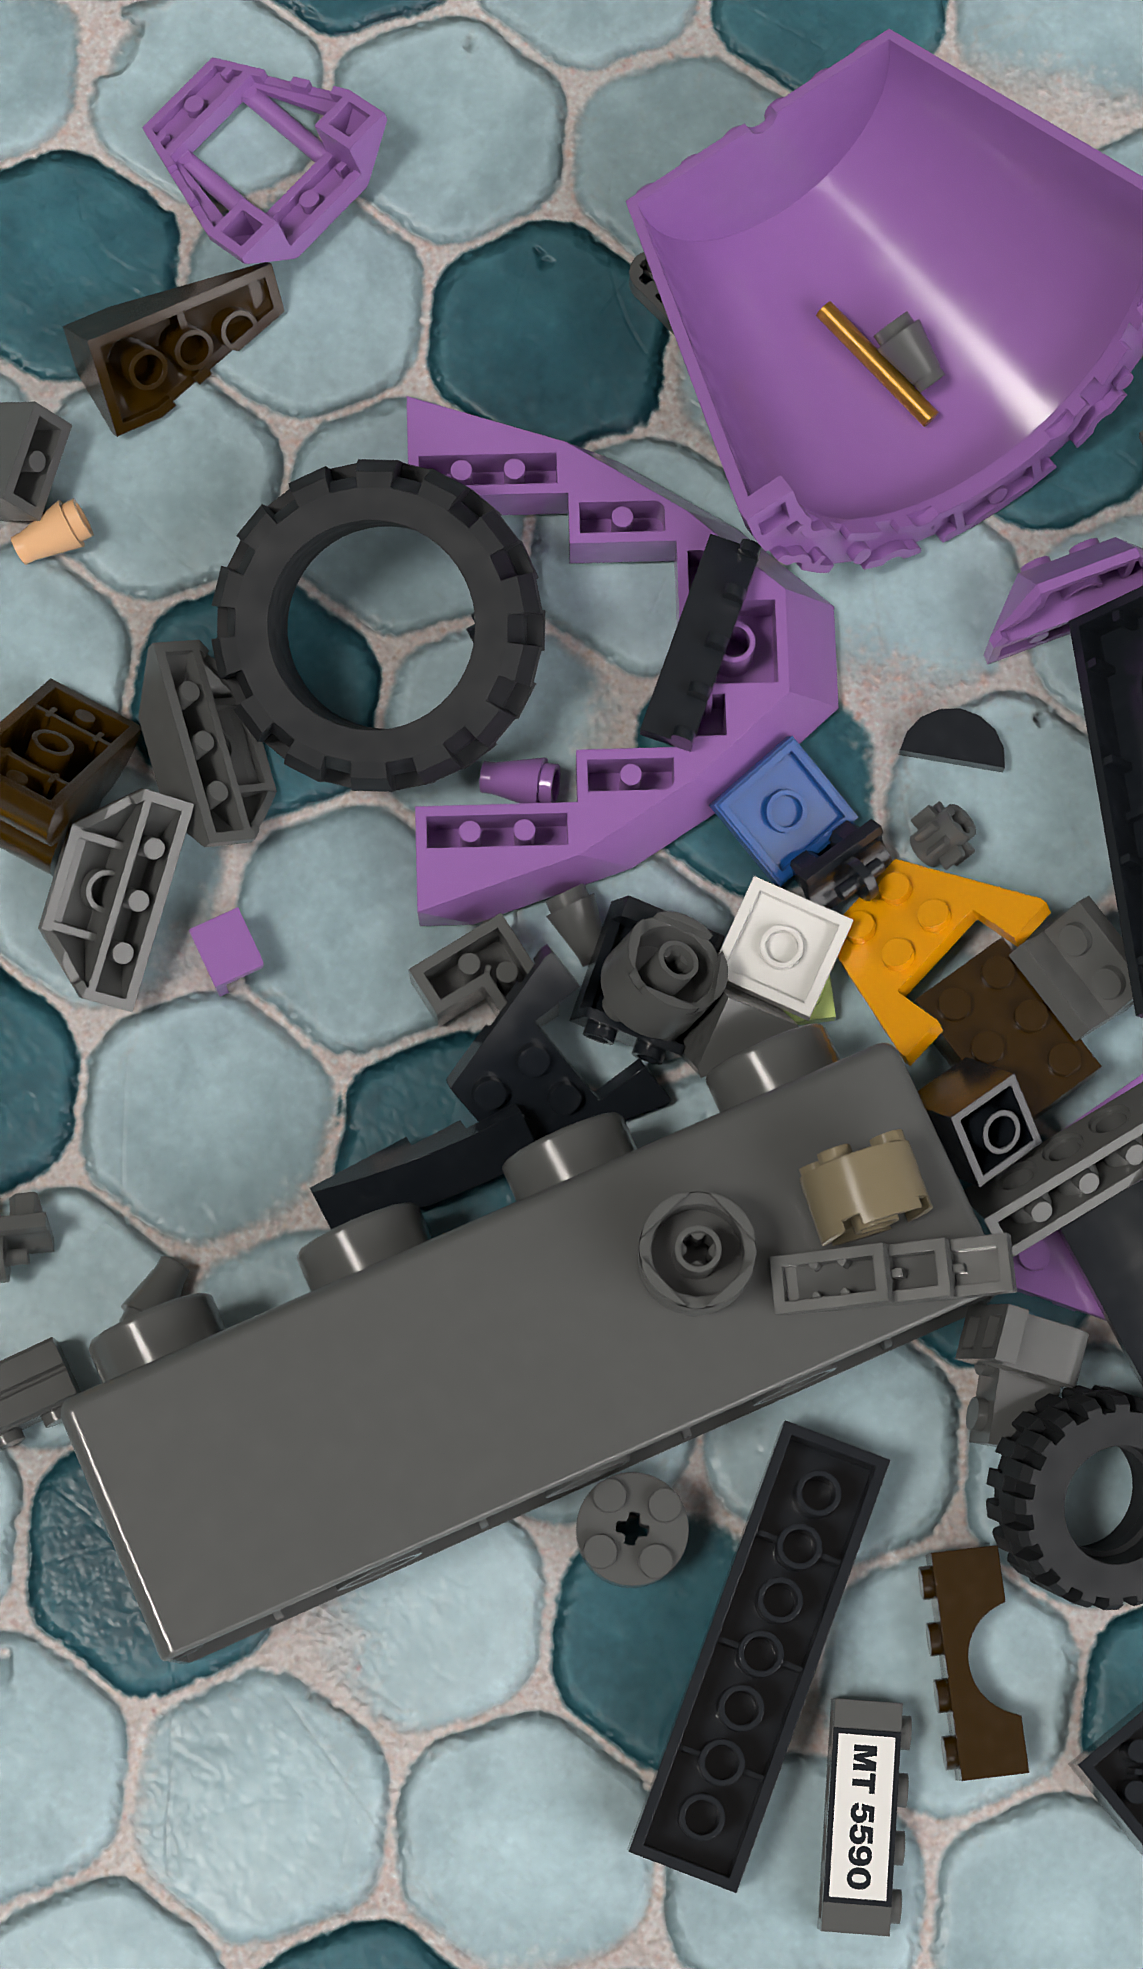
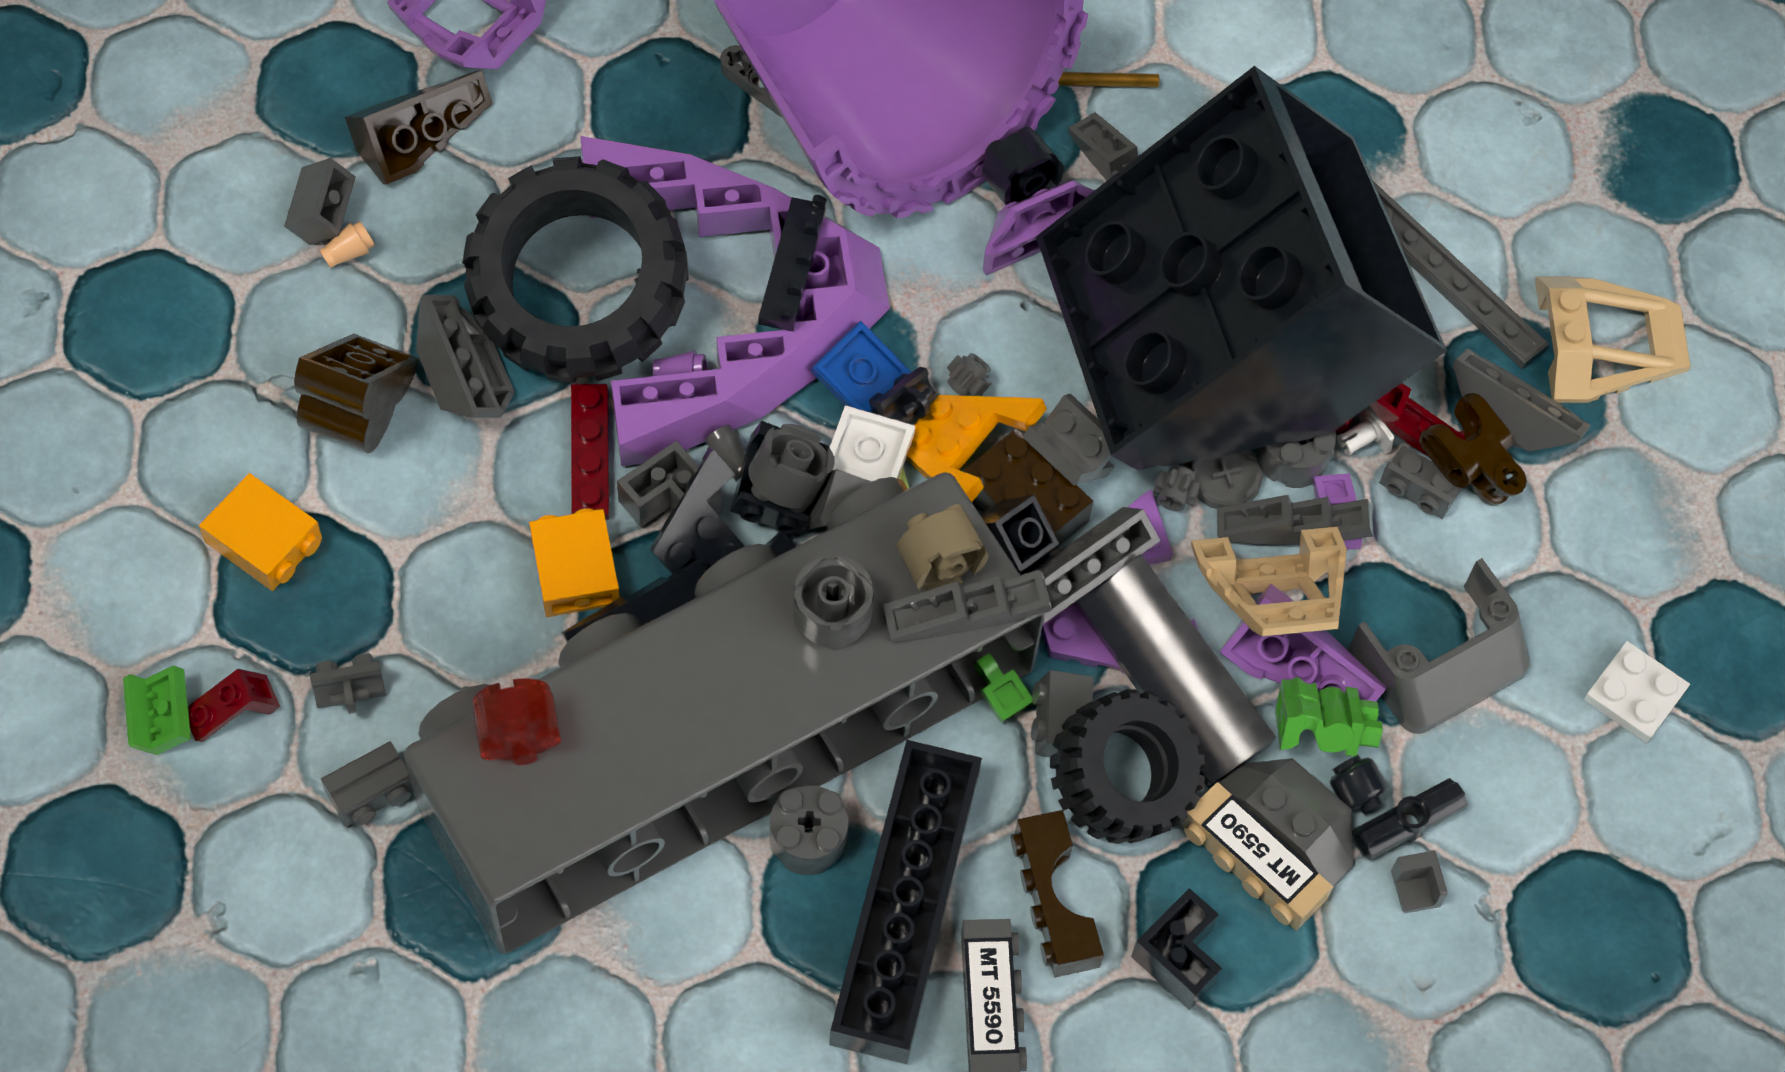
camera: 10 degrees left, 15 degrees down
dark grey wedge [38,788,194,1012] -> none
medium lavender panel [189,907,264,997] -> none
pearl gold bar [816,301,939,427] -> none
dark grey cone [873,311,946,393] -> none
black tile [898,708,1005,773] -> none
dark grey tile [955,1304,1089,1388] -> none
none -> clear red brick [472,678,561,765]
none -> light orange panel [529,509,620,618]
none -> dark red plate [571,384,609,520]
none -> bright green plate [974,653,1033,724]
none -> black brick [982,126,1064,205]

